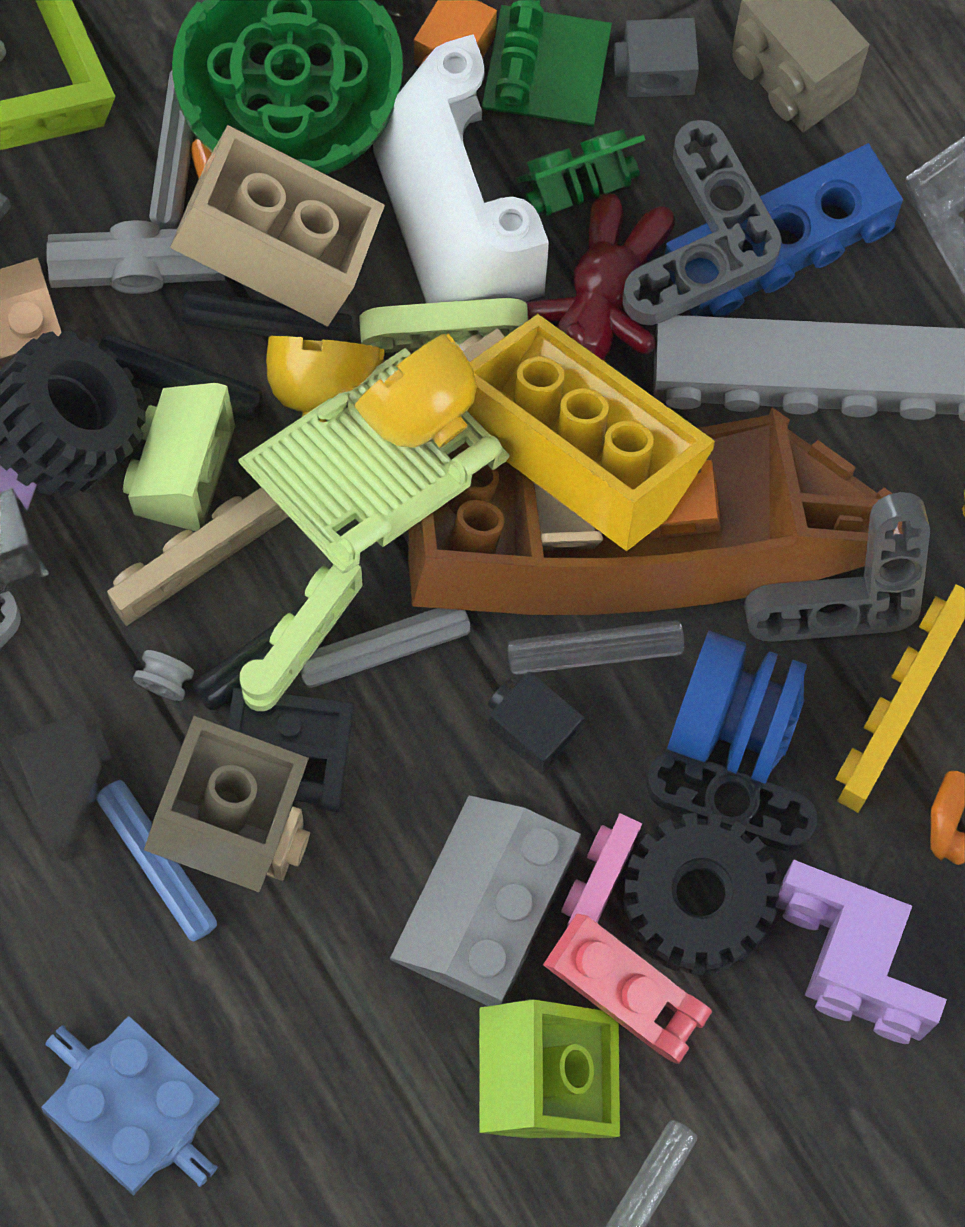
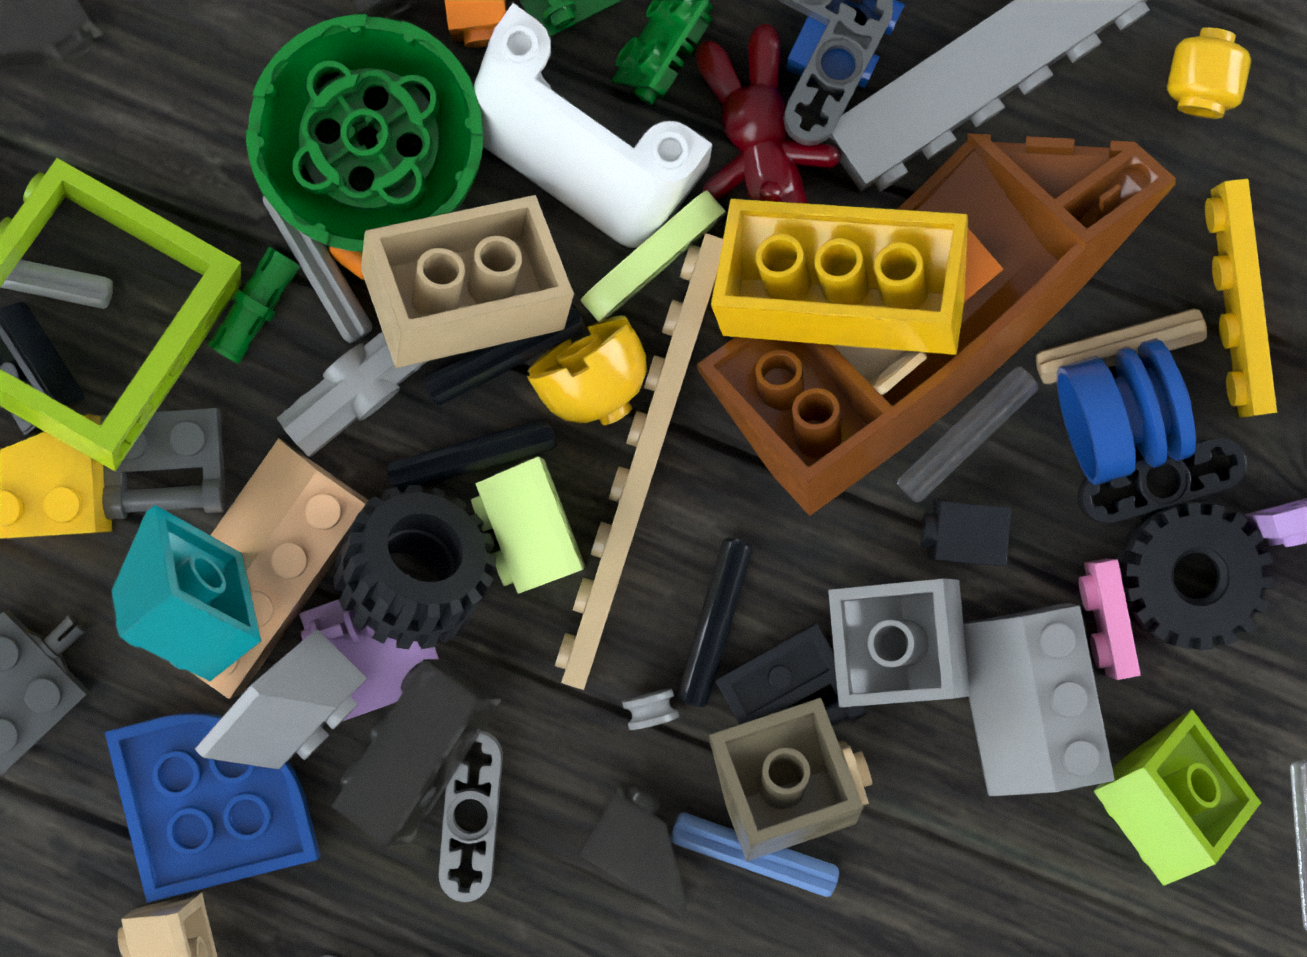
camera: 30 degrees left, 15 degrees up
yellowish green window [239,348,509,574] -> none
yellowish green plate [240,564,363,711] -> none
light grey axle [300,608,471,688] -> none
yellow cylinder [354,333,477,448] -> none
coral plate [543,913,712,1064] -> none
dark grey beam [744,492,930,642] -> none
none -> green pin [207,247,301,364]
none -> light grey slope [828,579,970,708]
none -> tan axle [1036,308,1207,384]

